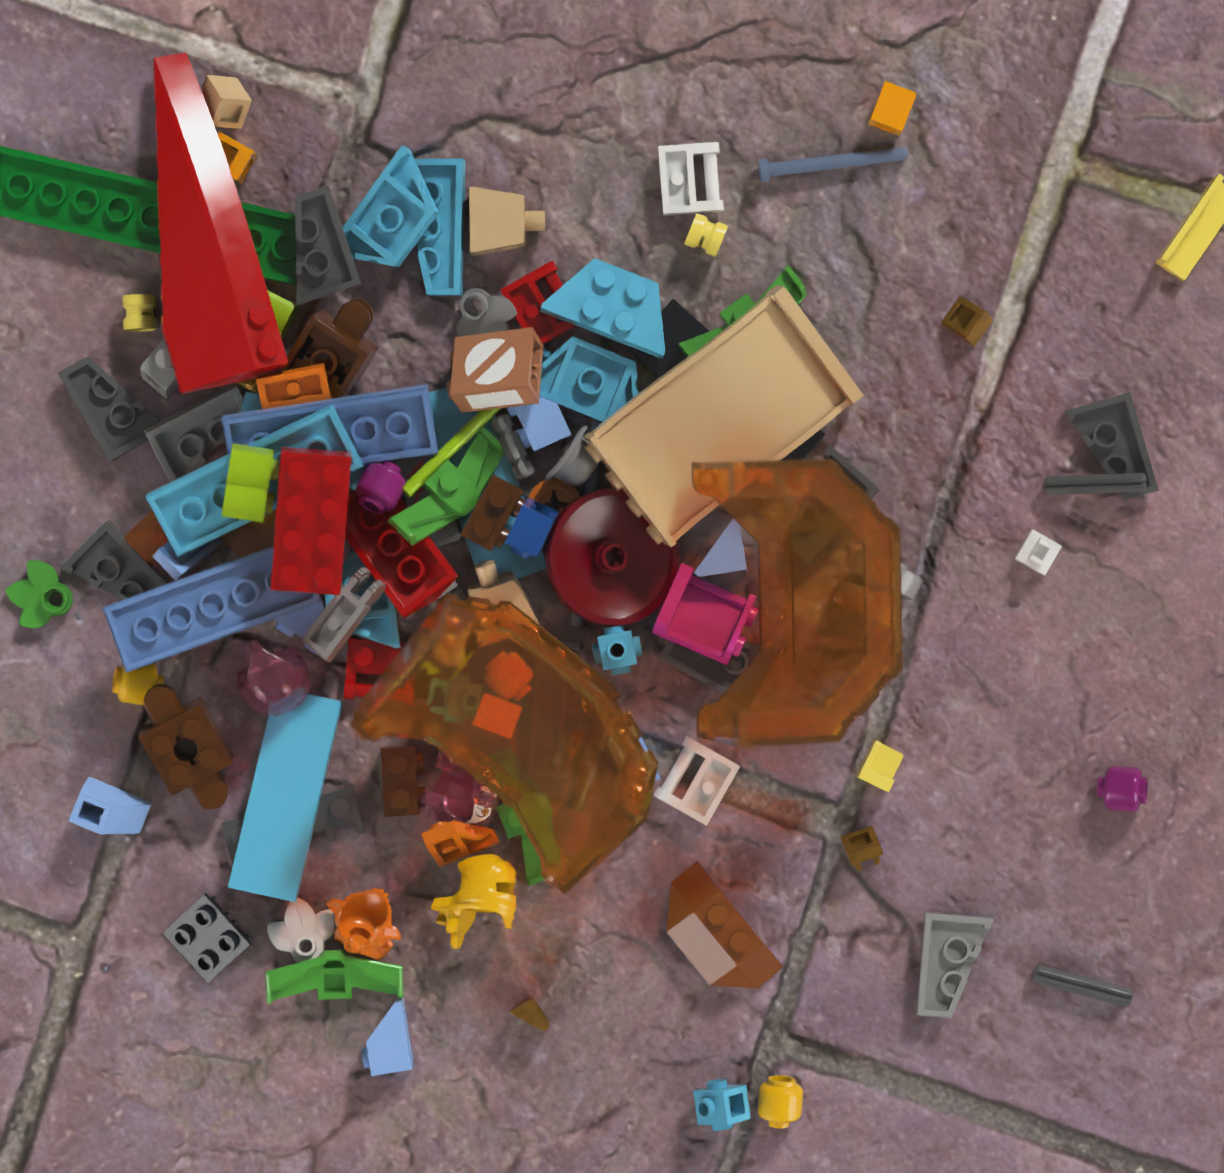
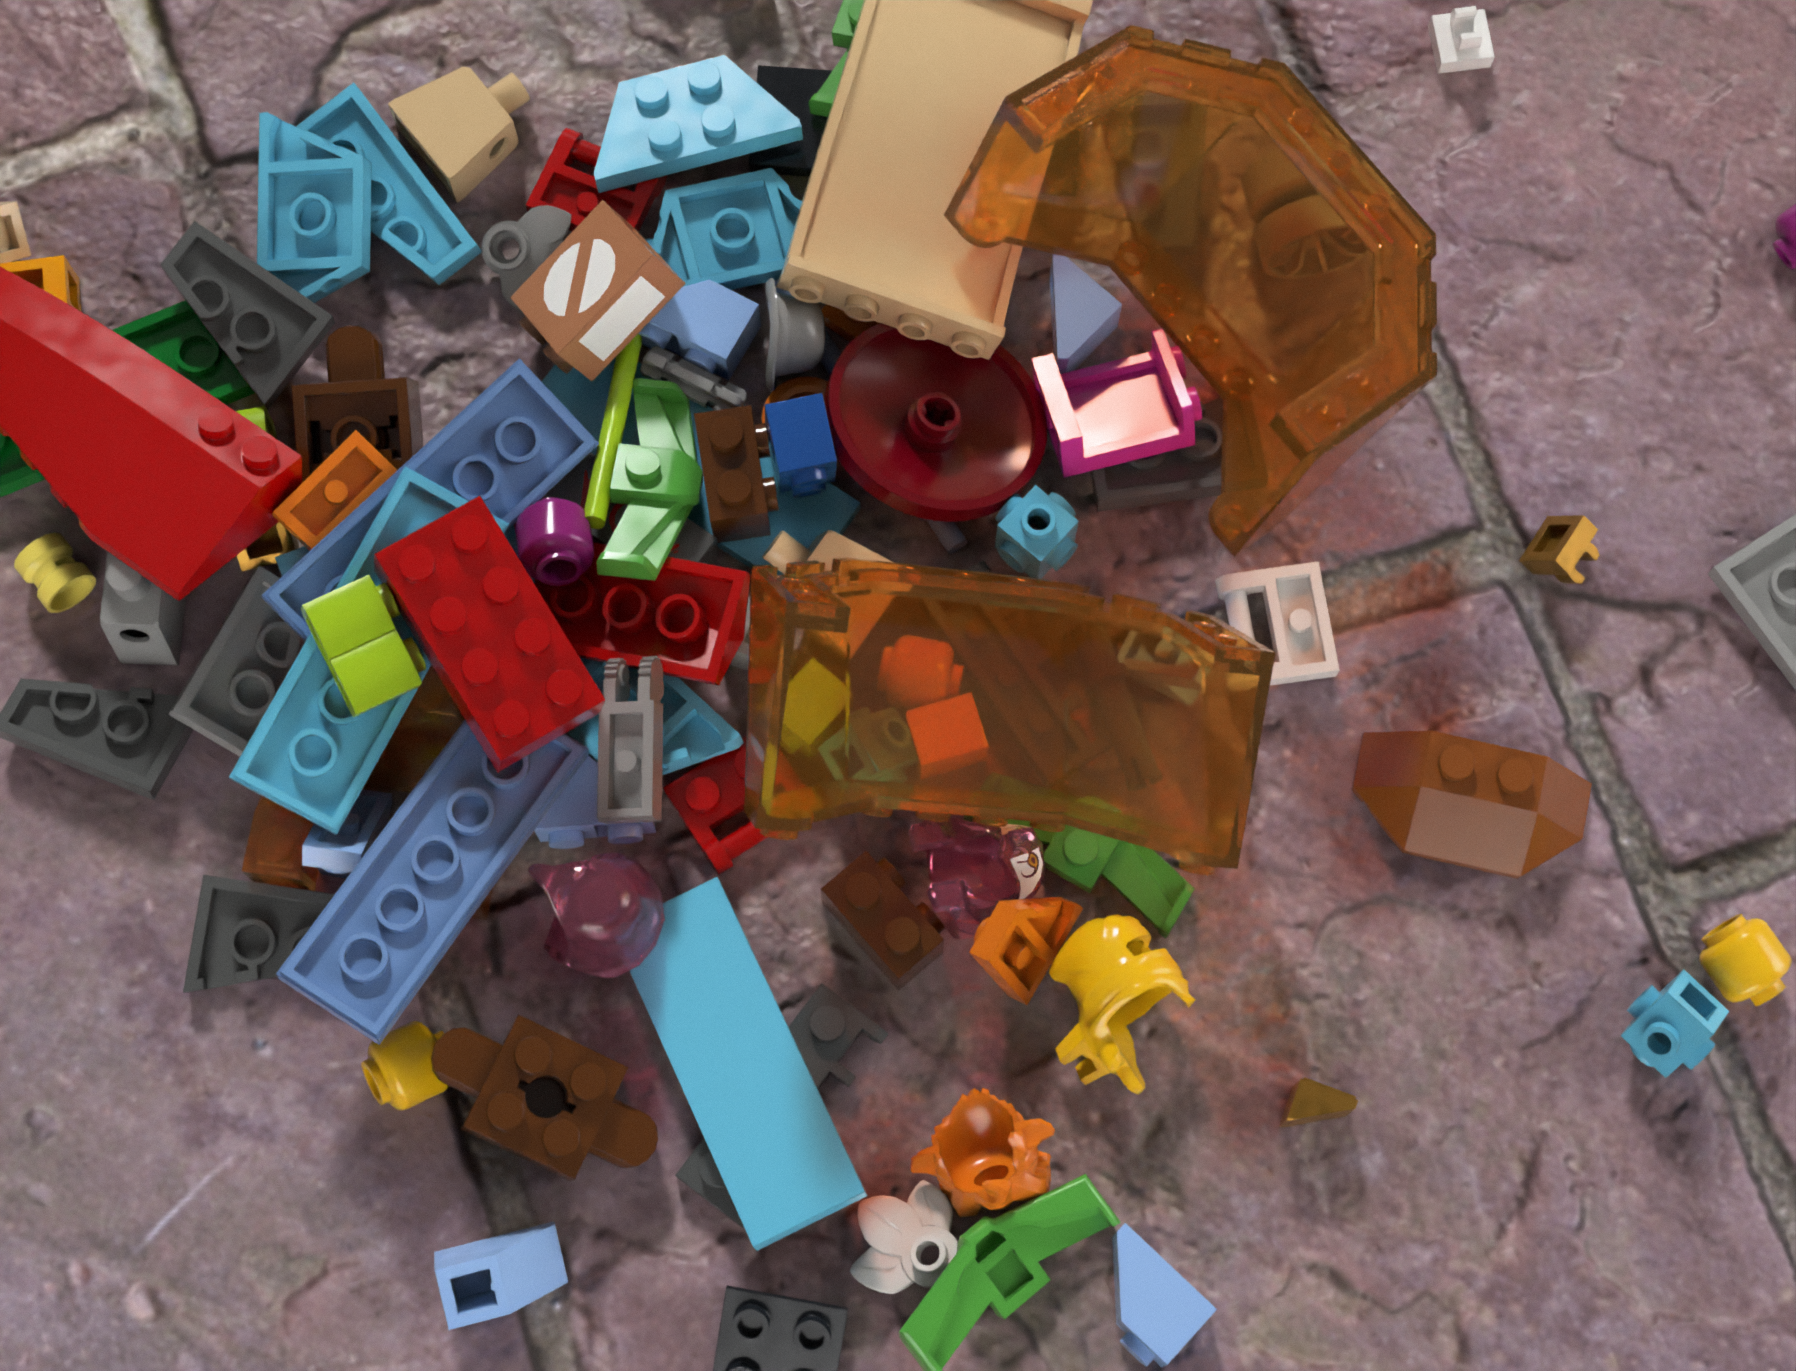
camera: 35 degrees left, 15 degrees down
bright green plate [5,560,73,628] -> none
light yellow panel [856,739,903,792] -> none

